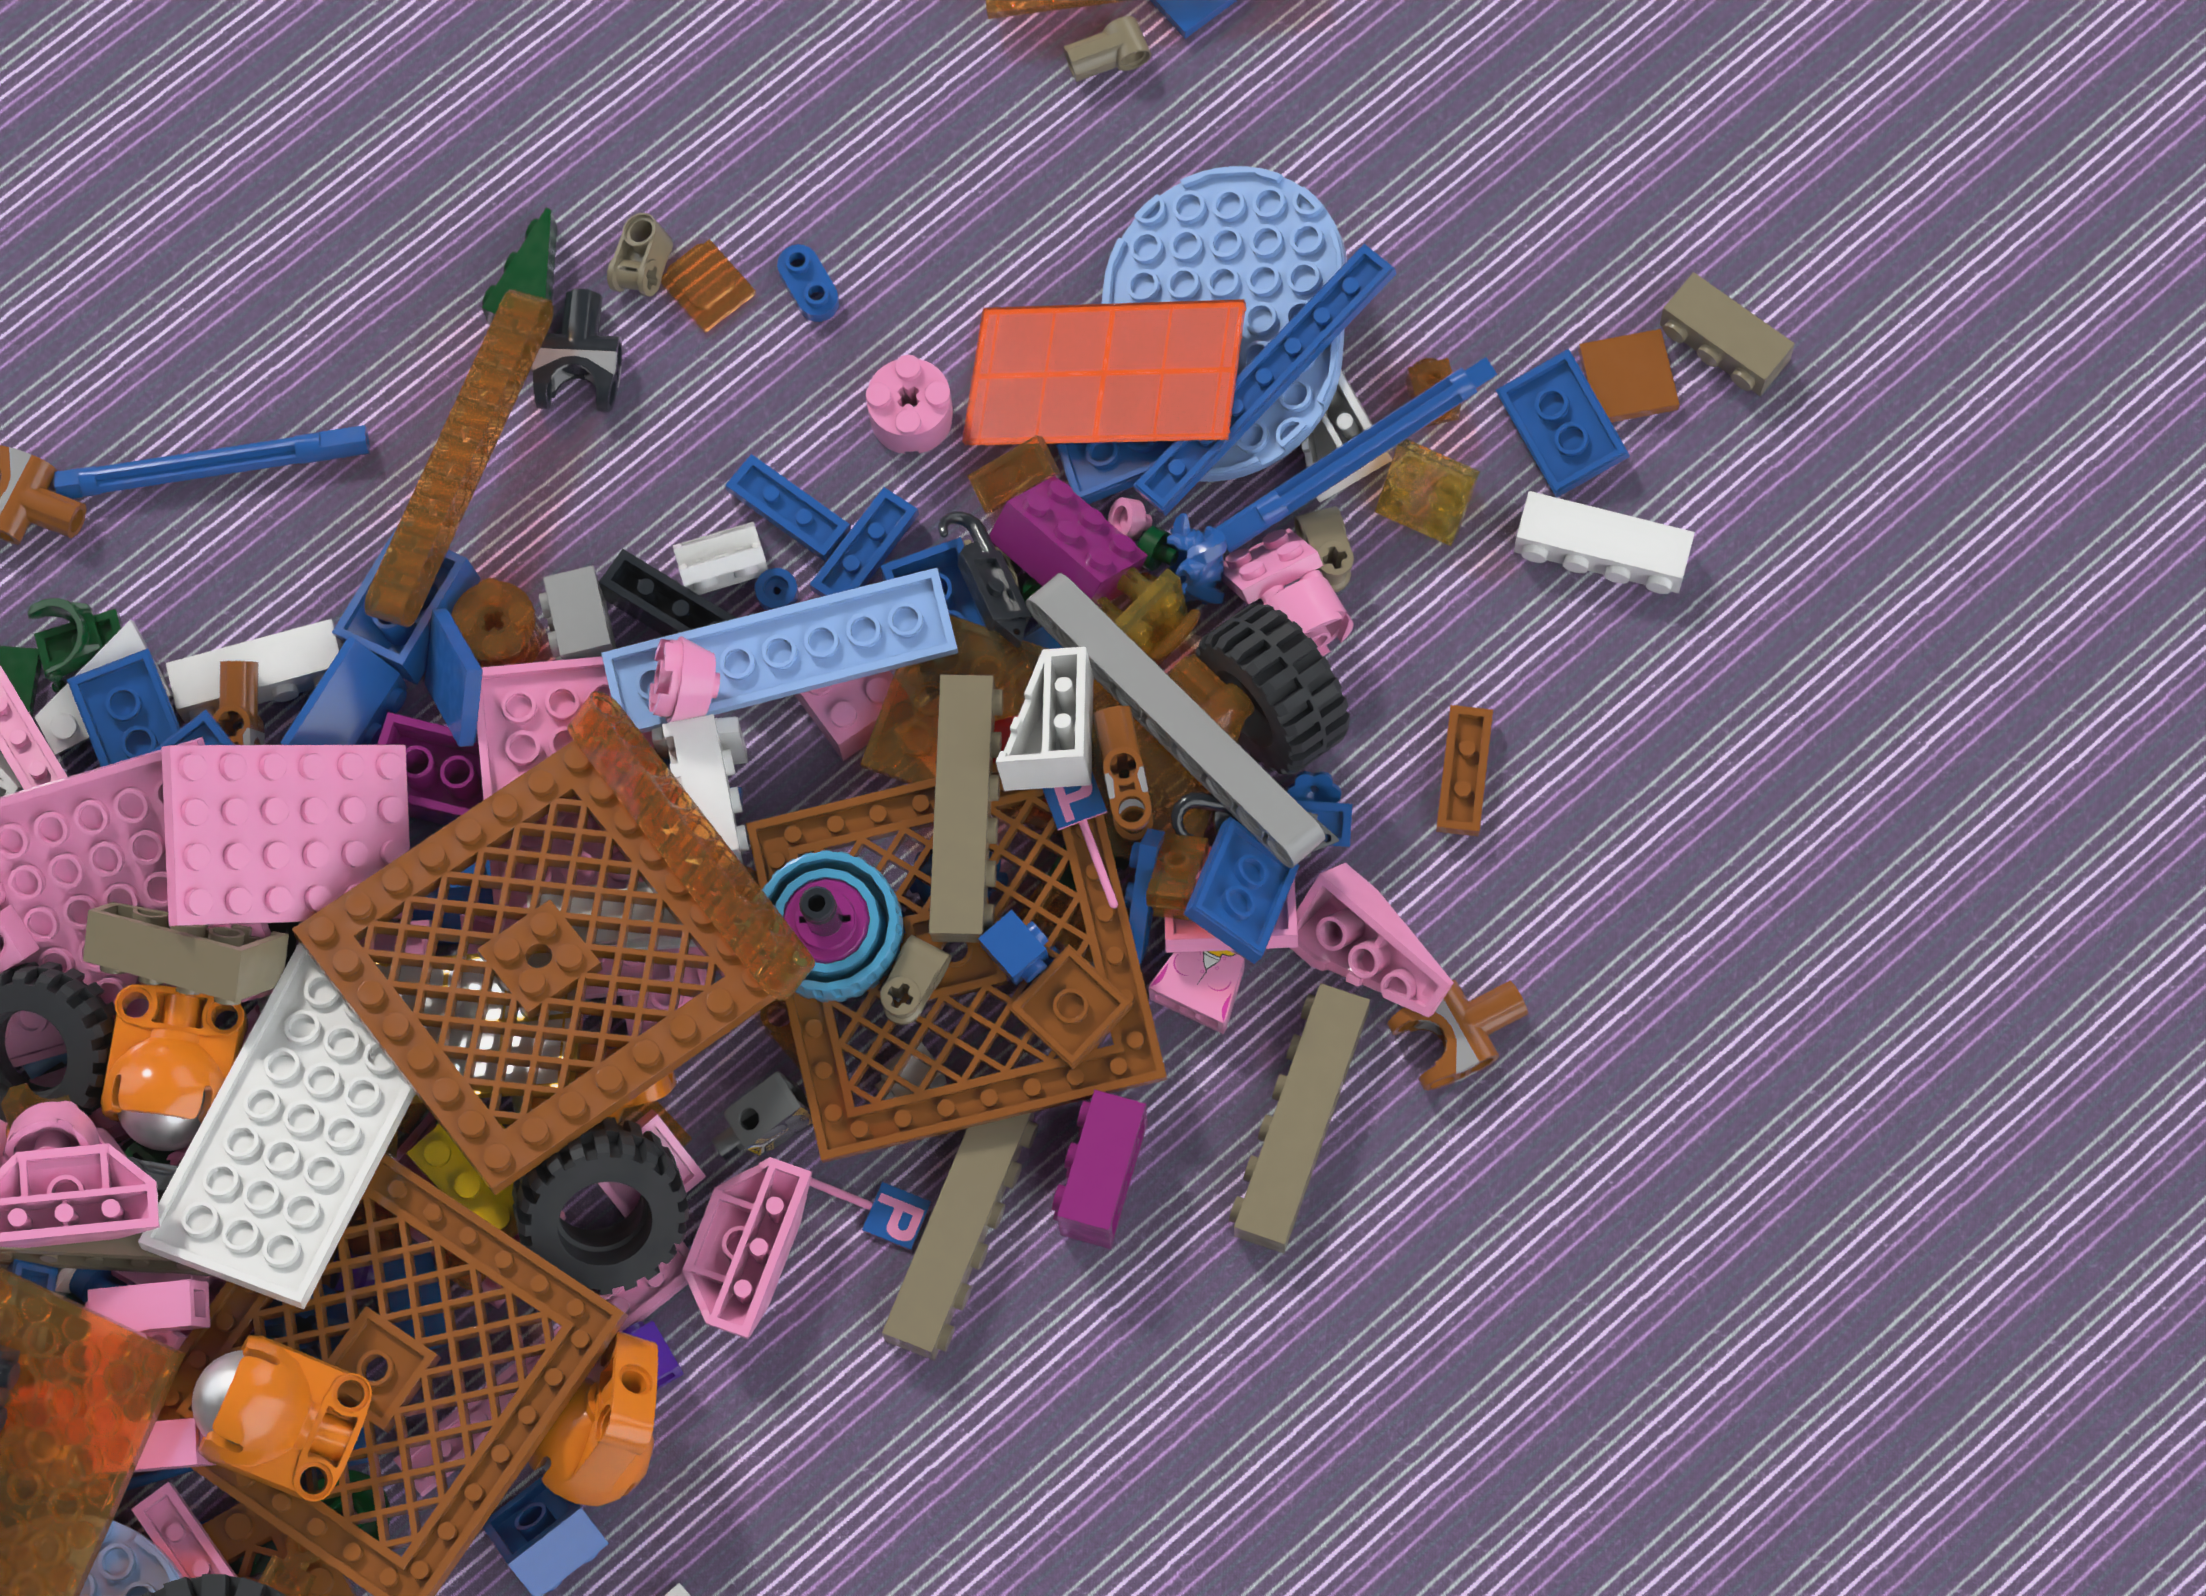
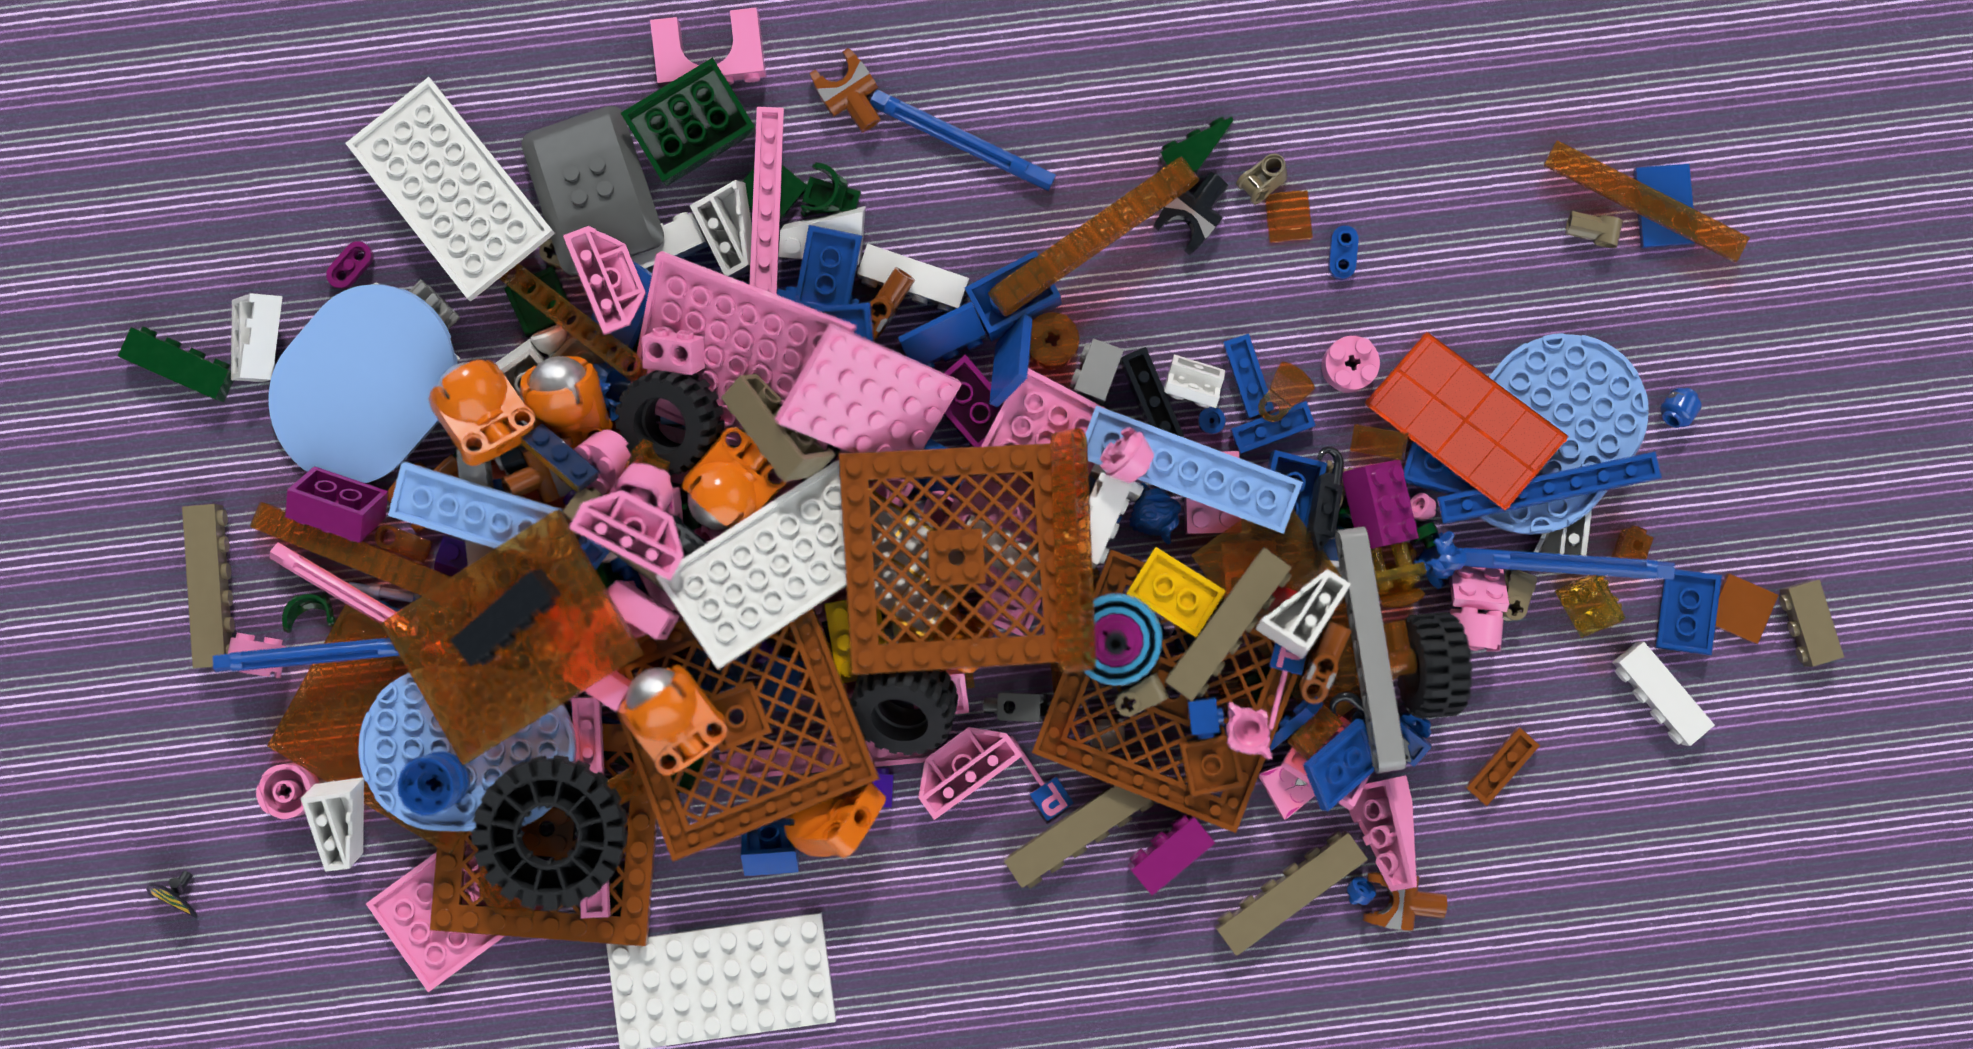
camera: 30 degrees right, 15 degrees up
none -> yellow plate [1126,547,1226,638]
none -> blue hair [1129,482,1181,544]
none -> bright pink hair [1226,702,1272,759]
none -> clear orange piece [1258,362,1315,422]
none -> blue tile [1347,877,1376,905]
none -> blue head [1660,388,1702,428]

